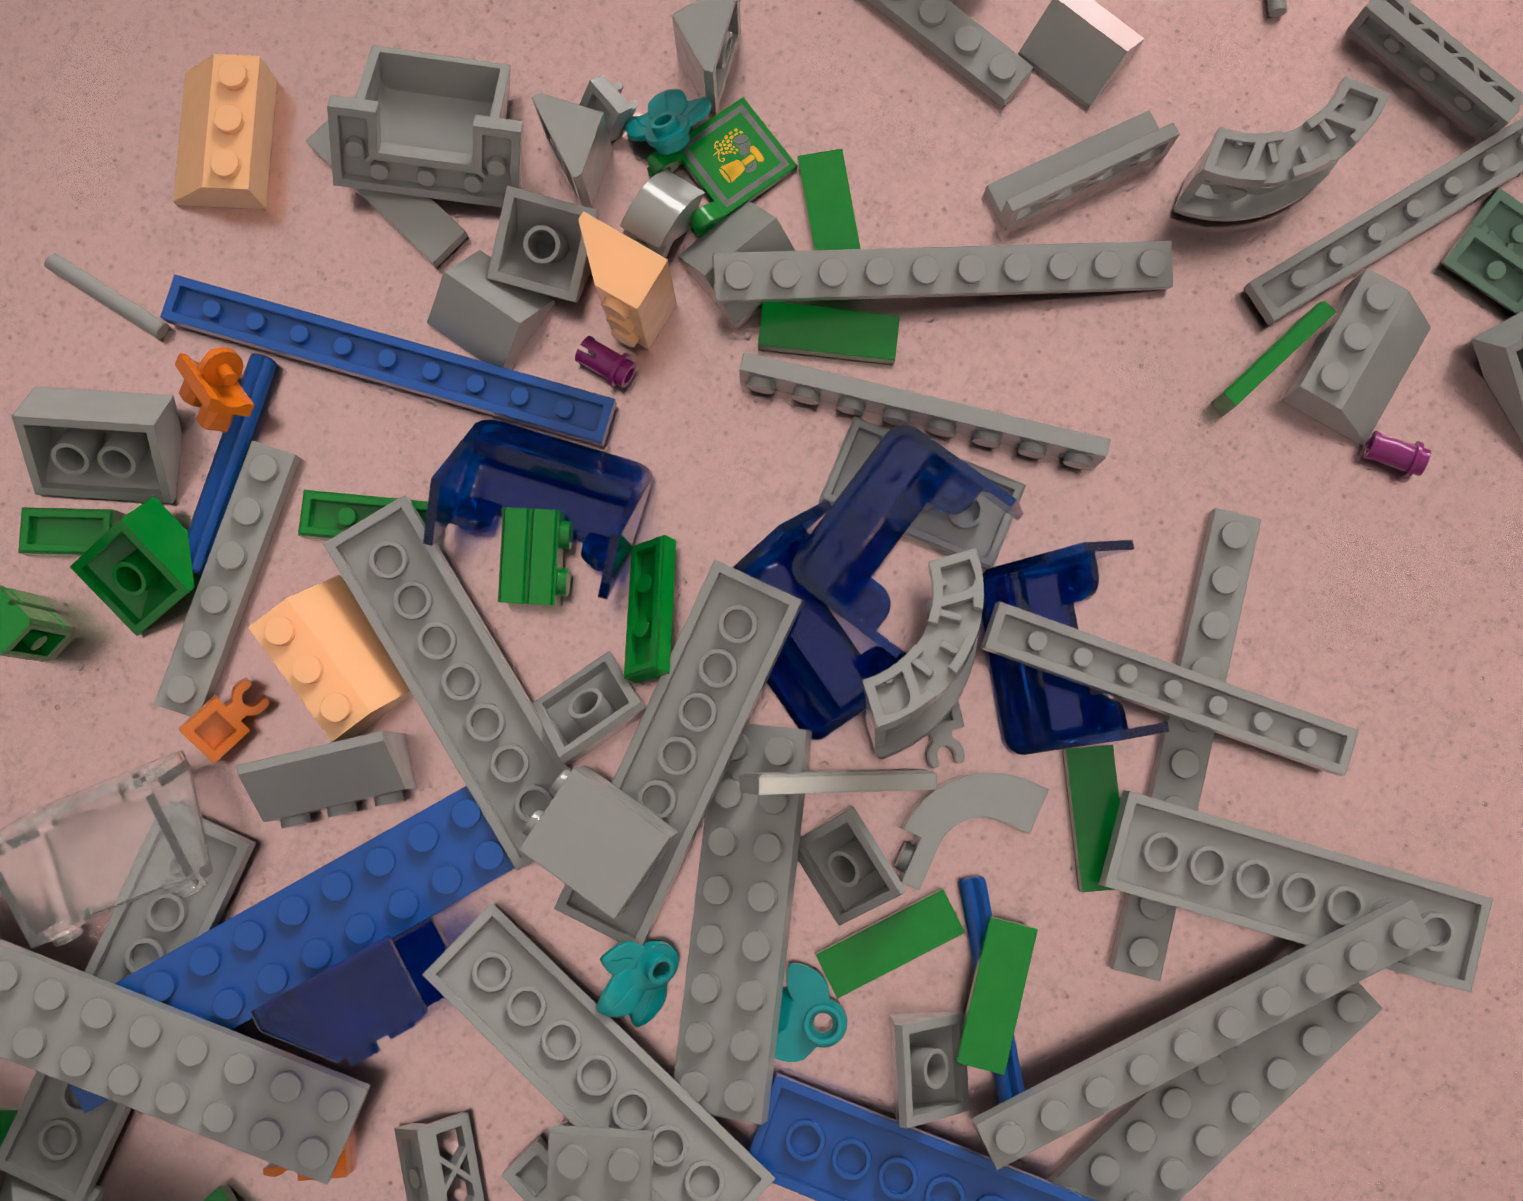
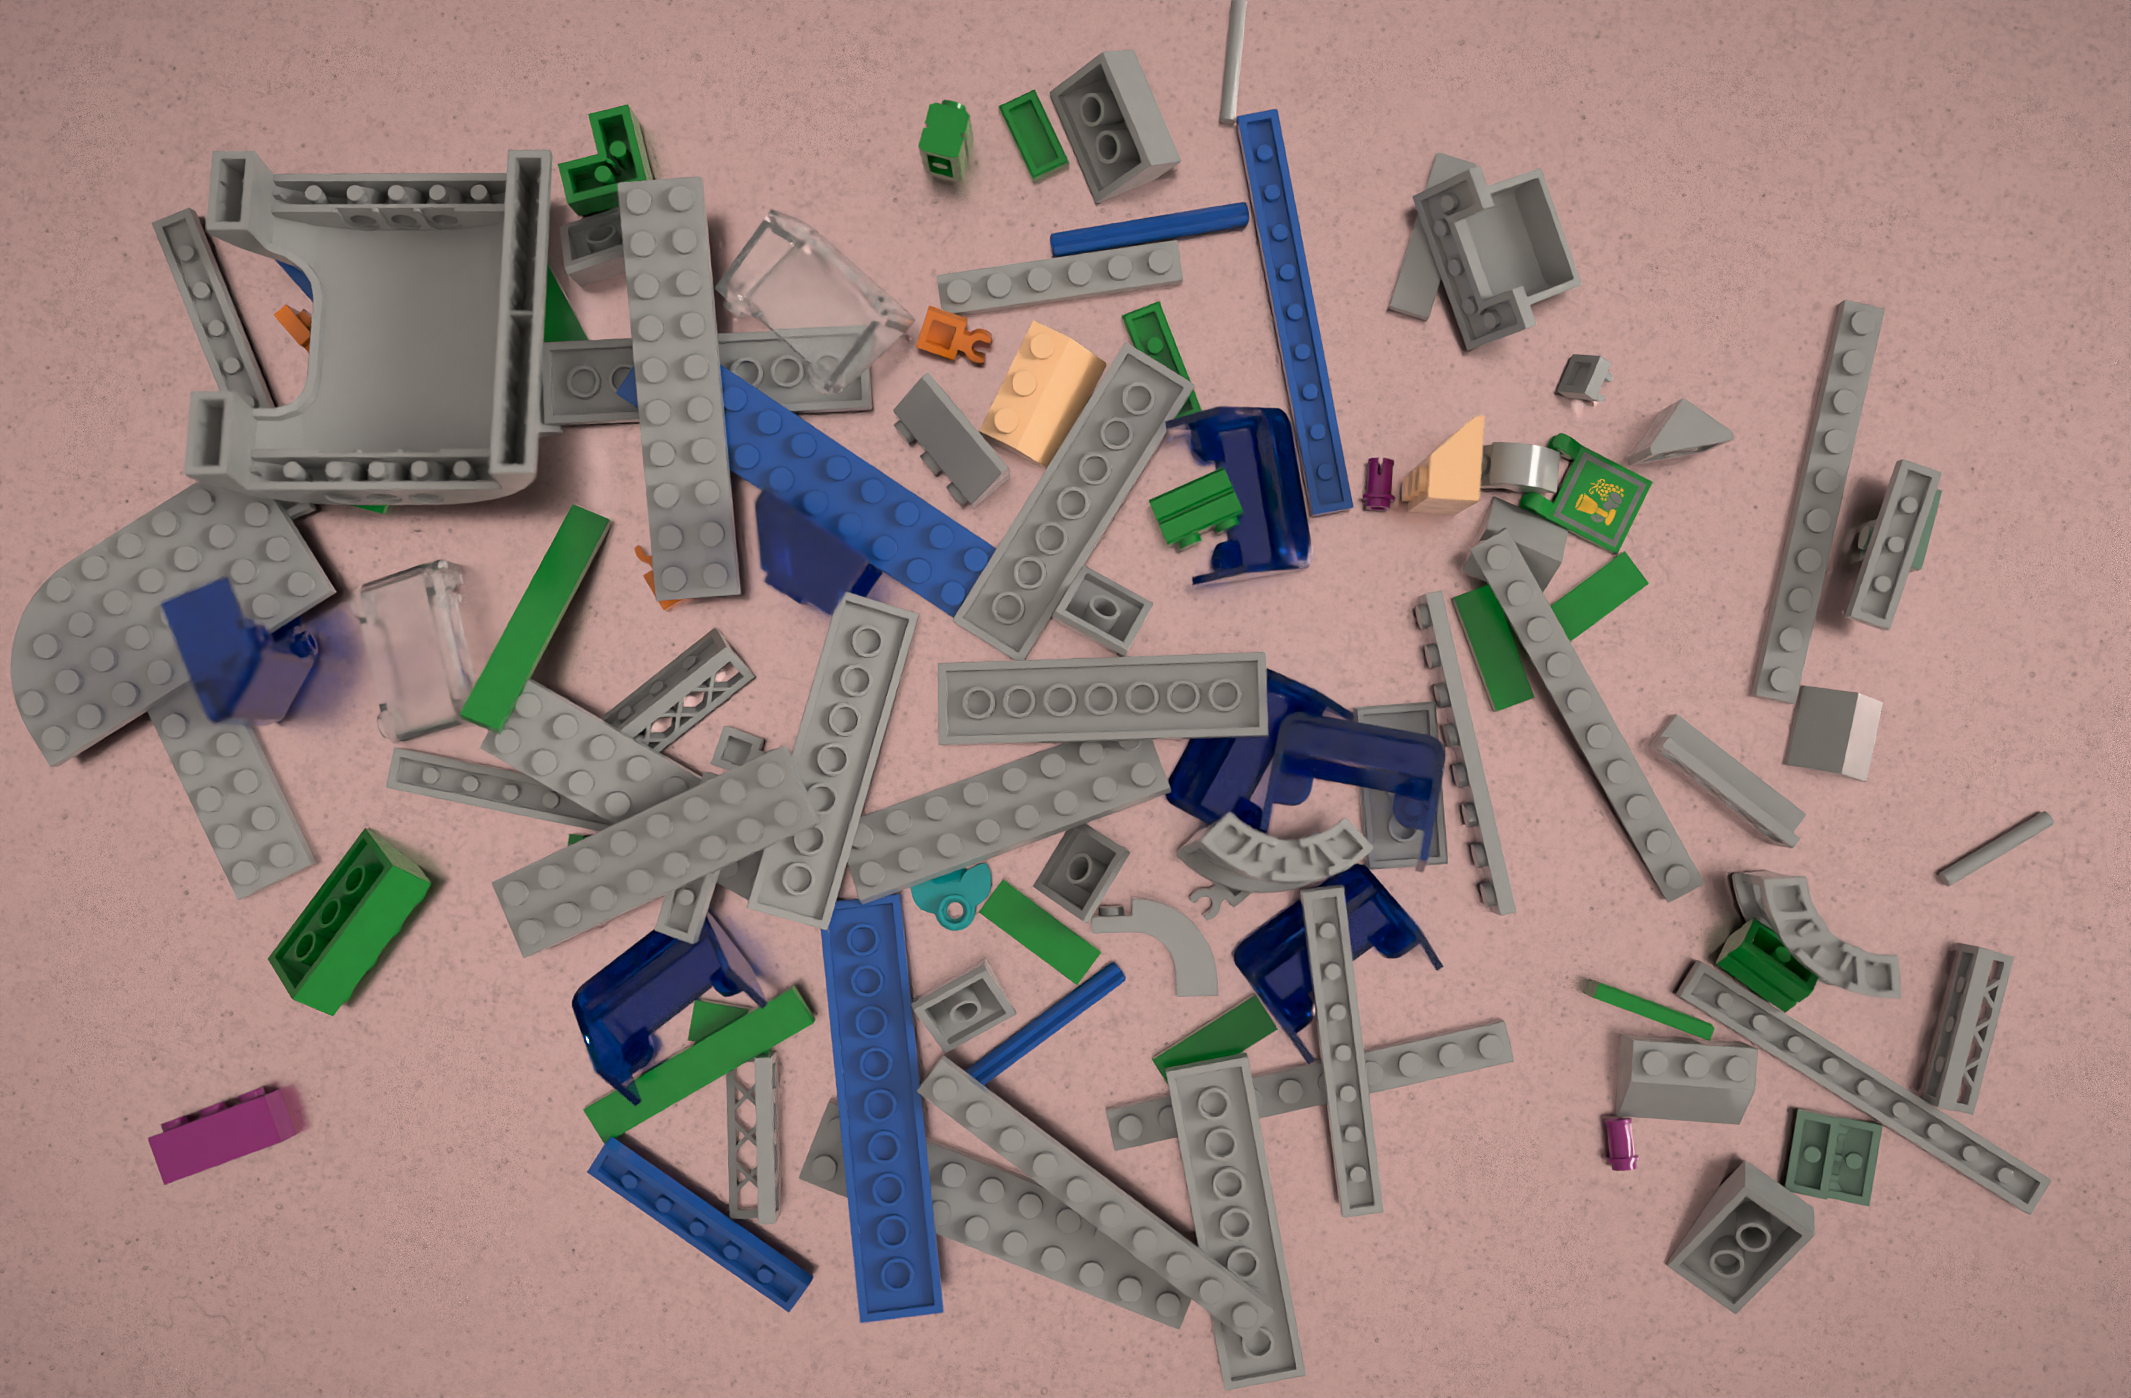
camera: 60 degrees right, 5 degrees up
green slope [70,496,195,636] -> none
light nougat slope [173,54,277,209] -> none
orange hips [175,347,255,432] -> none
light grey slope [427,250,555,368] -> none
light grey slope [487,186,599,303] -> none
light grey brick [518,765,679,919] -> none
light grey slope [532,93,613,208] -> none
teal plate [595,941,679,1027] -> none
green tile [624,535,676,683] -> none
teal plate [625,89,711,155] -> none
light grey tile [739,768,937,795] -> none
green tile [955,916,1038,1075] -> none
none -> green brick [1716,917,1819,1013]

